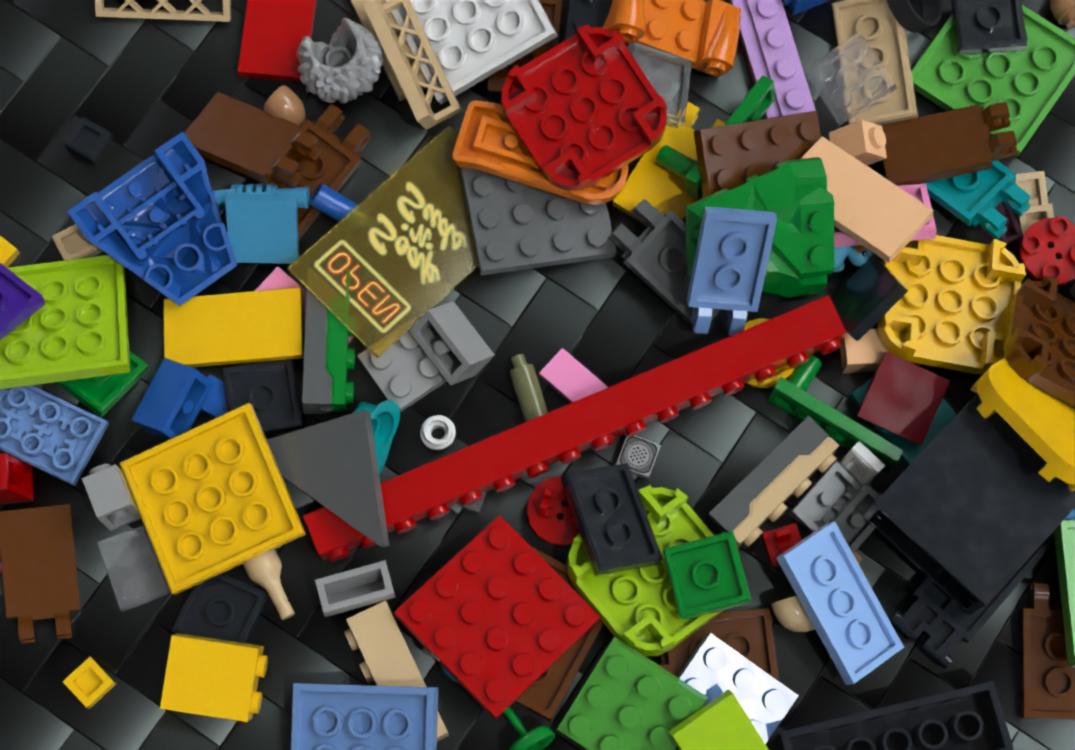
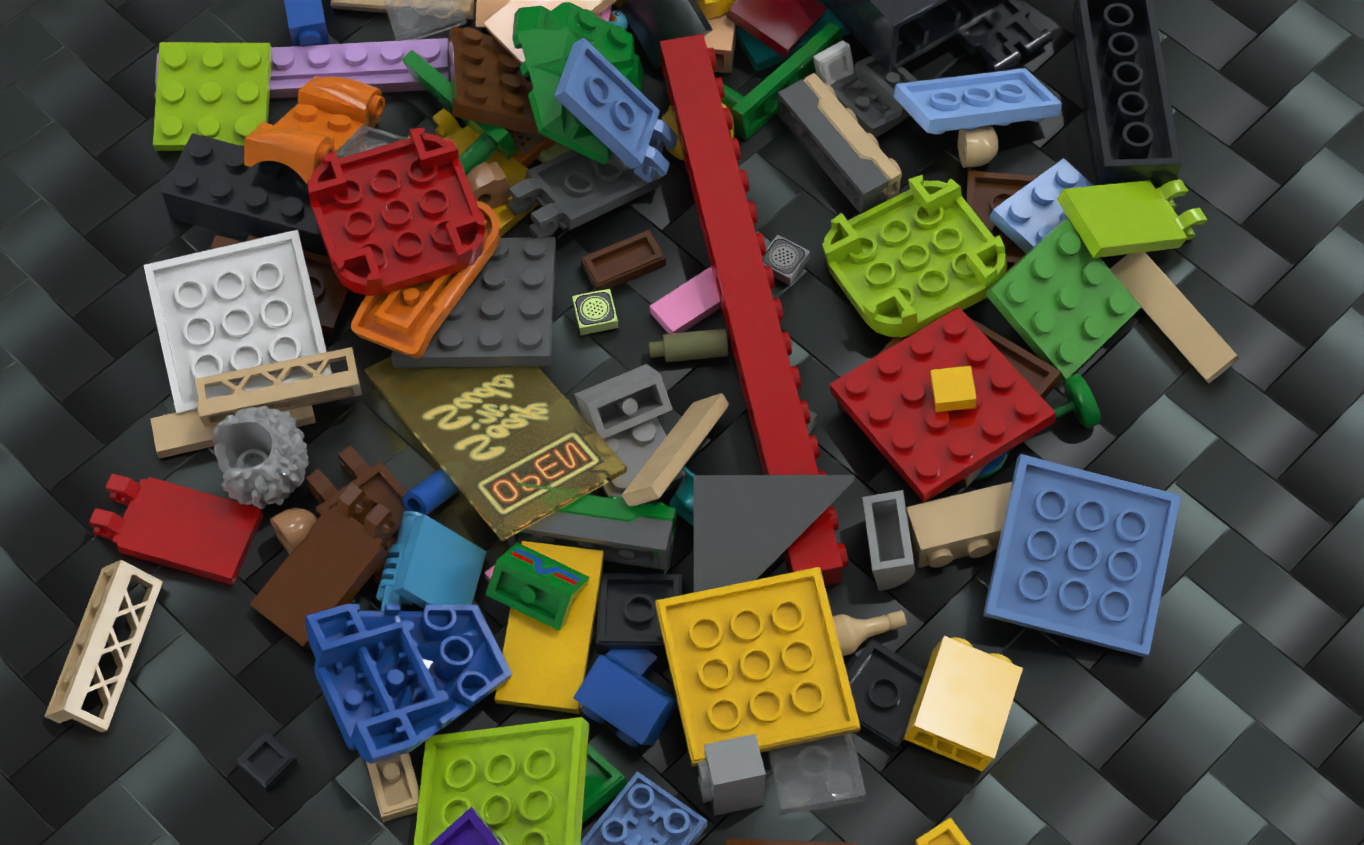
camera: 75 degrees left, 15 degrees down
white plate [420,415,456,451] -> none
red plate [527,475,580,546] -> none
black tile [561,463,663,576] -> none
green tile [663,531,752,621] -> none
red tile [761,523,802,569] -> none
none -> medium nougat piece [466,161,511,209]
none -> green panel [486,542,590,631]
none -> yellowish green tile [572,289,618,335]
none -> reddish brown tile [580,230,666,291]
none -> tan tile [621,393,729,507]
none -> yellow tile [931,366,976,412]

